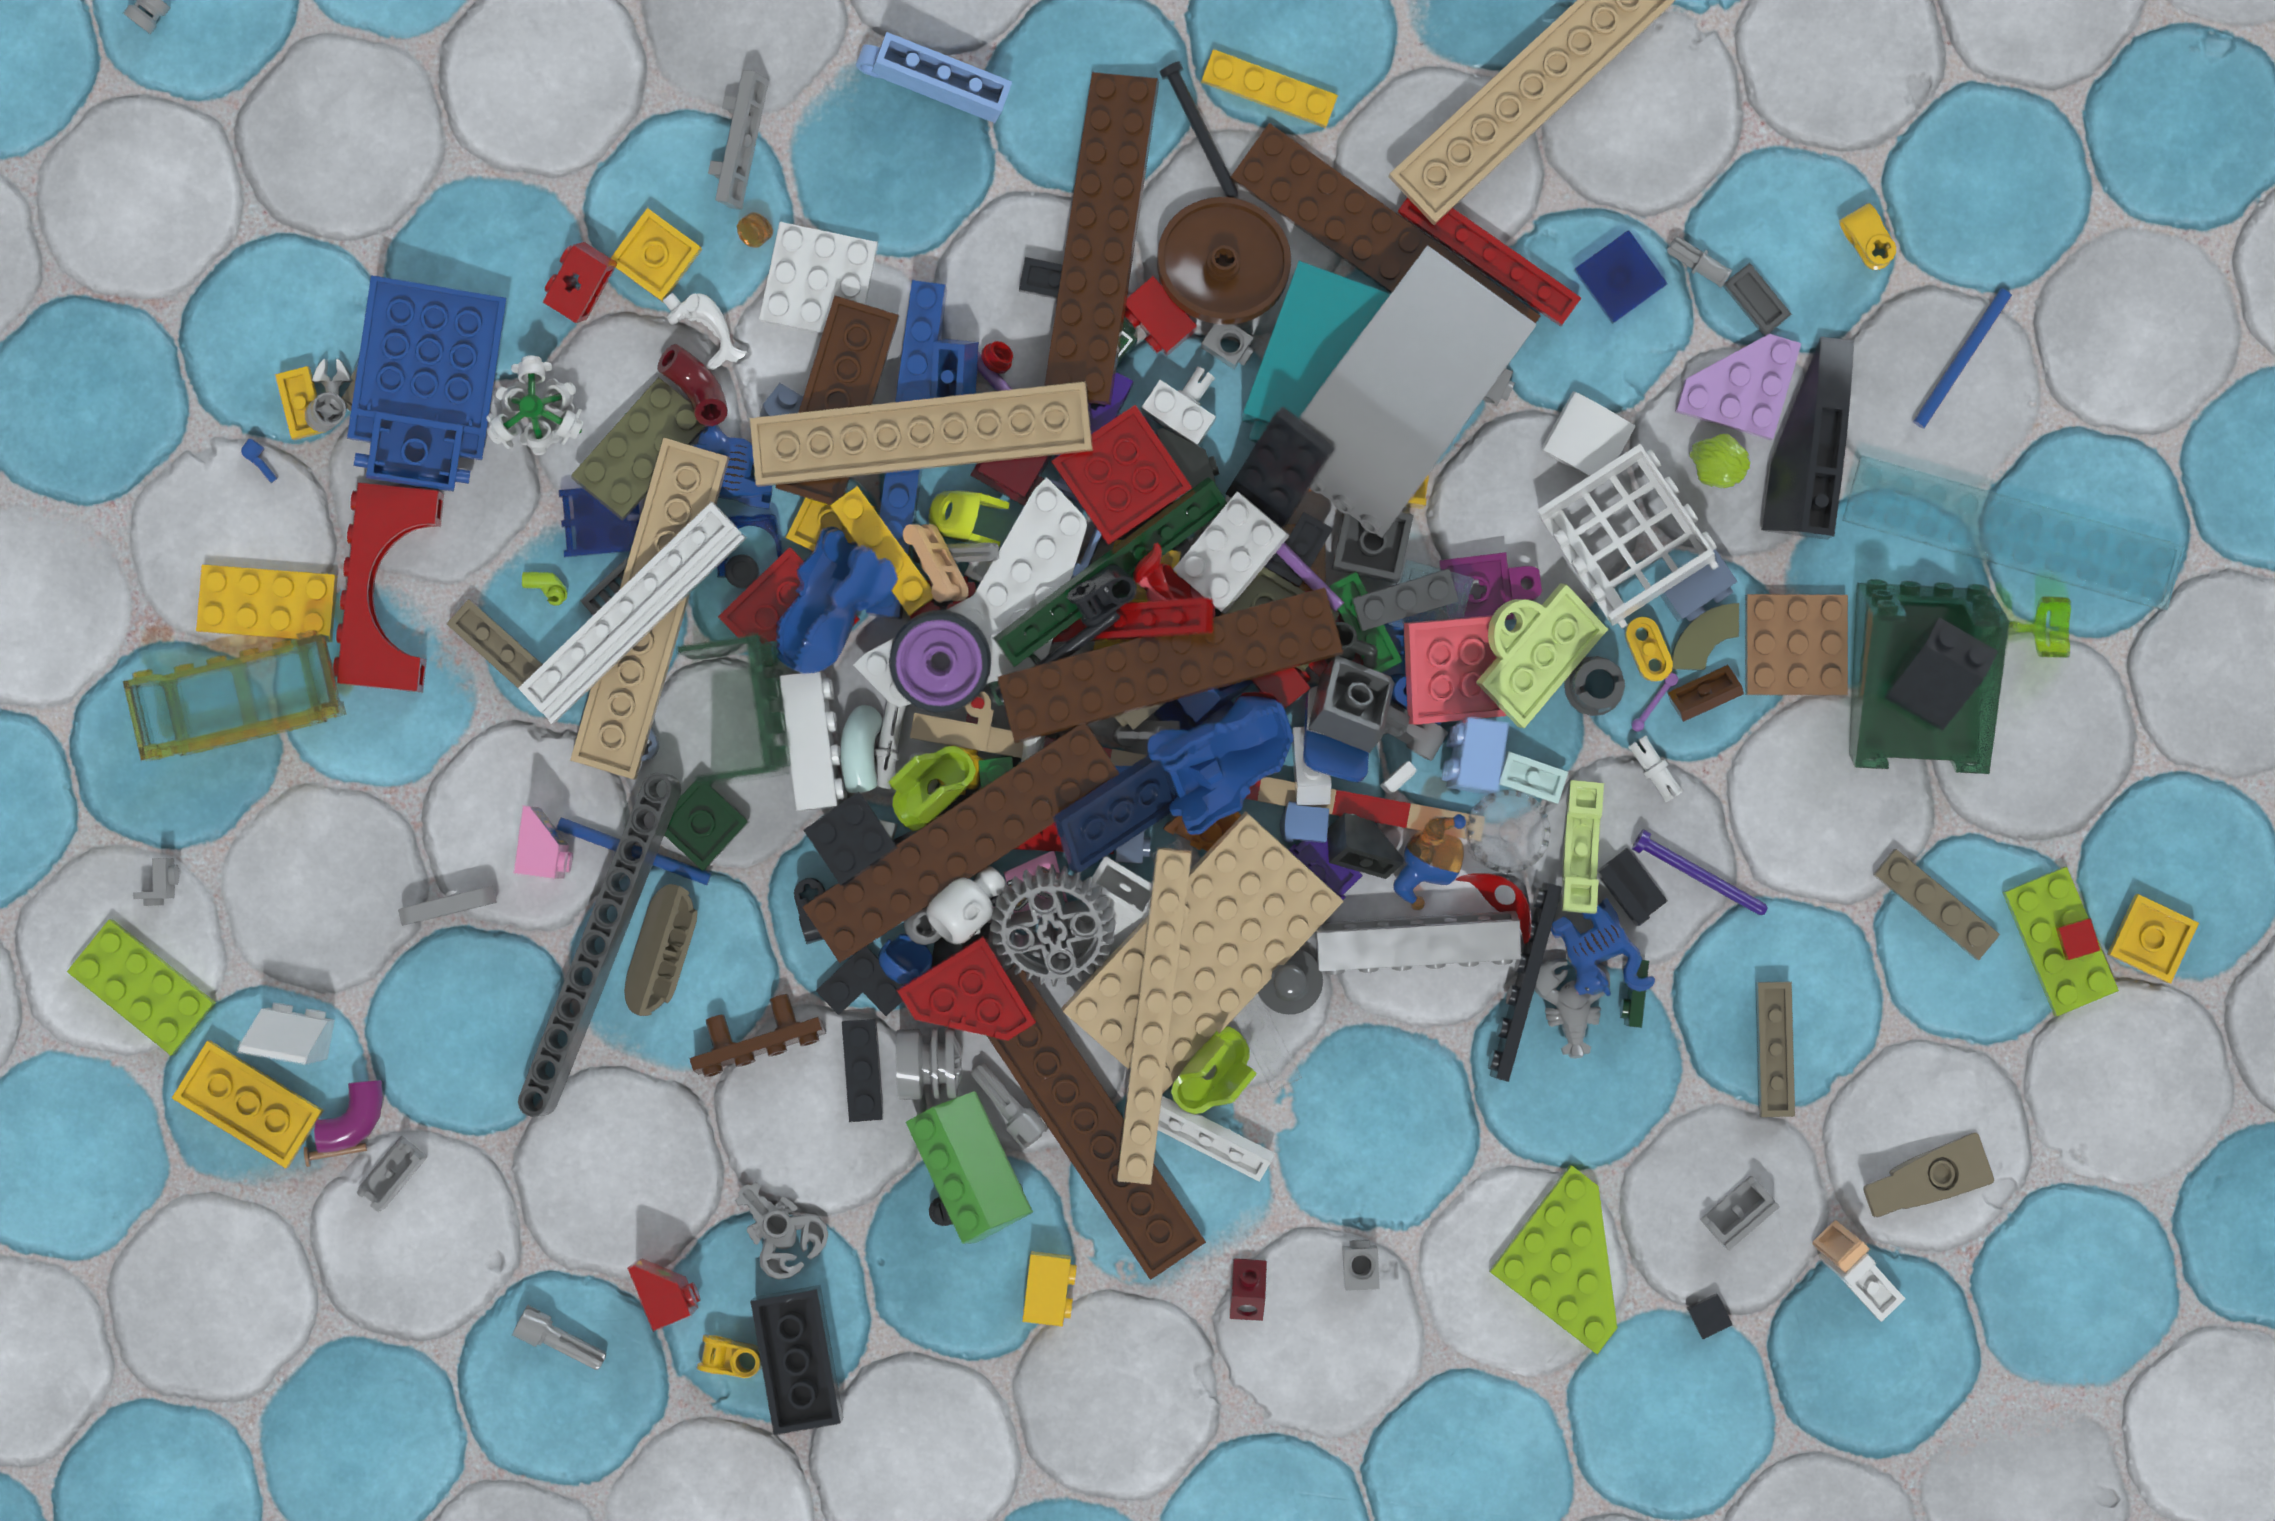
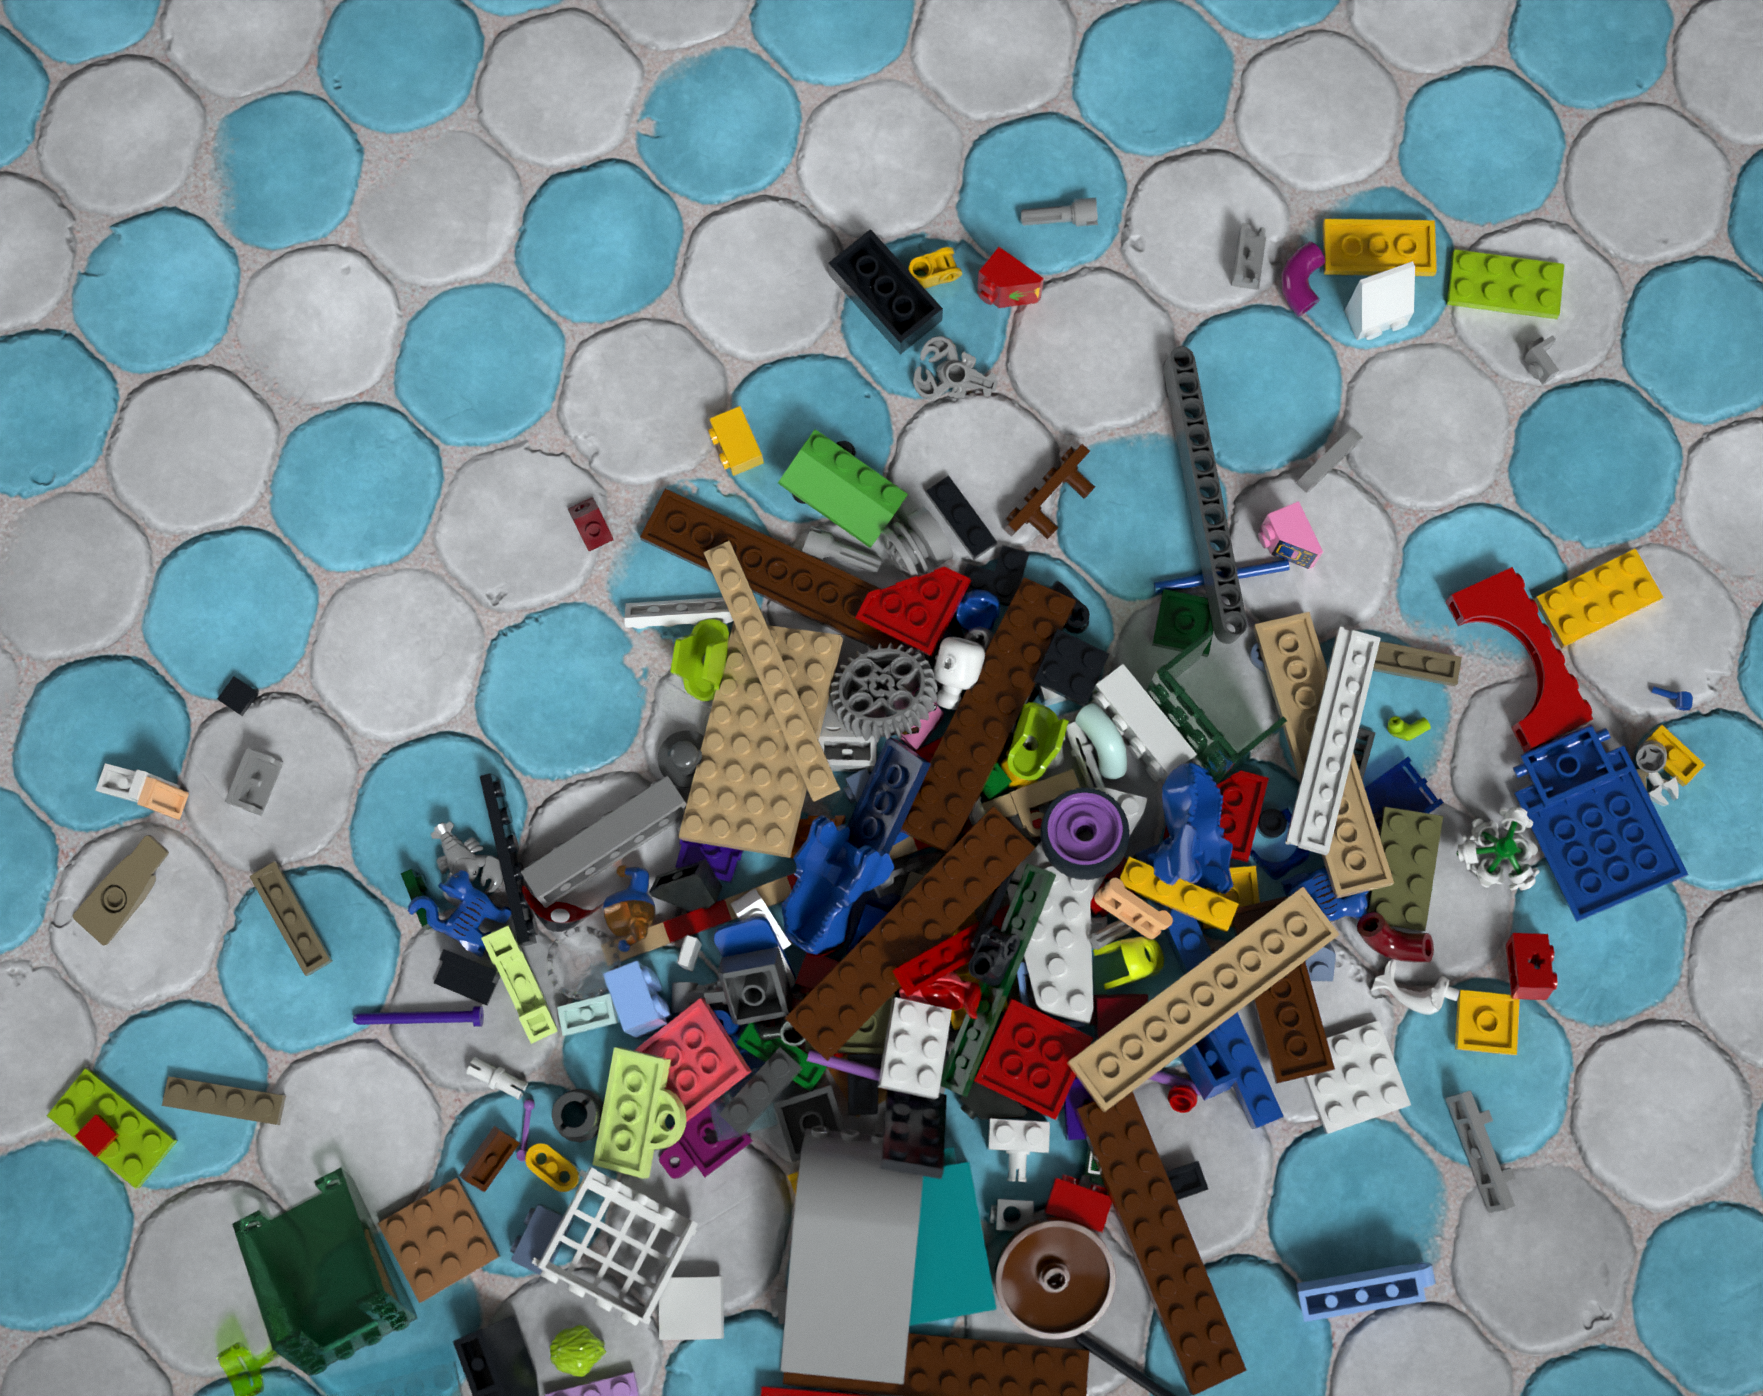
camera: 155 degrees right, 10 degrees down
clear light blue windscreen [123,630,347,762] -> none
medium nougat pin [304,1143,367,1167] -> none
dark tan brick [624,884,697,1016] -> none
clear orange tile [737,212,773,248] -> none
medium blue tile [1279,801,1329,843] -> none
light grey brick [1342,1240,1380,1290] -> none
lime plate [1489,1165,1618,1354] -> none
olive tile [1671,603,1739,670] -> none
black slope [1884,618,1998,731] -> none
yellow plate [2107,894,2199,984] -> none

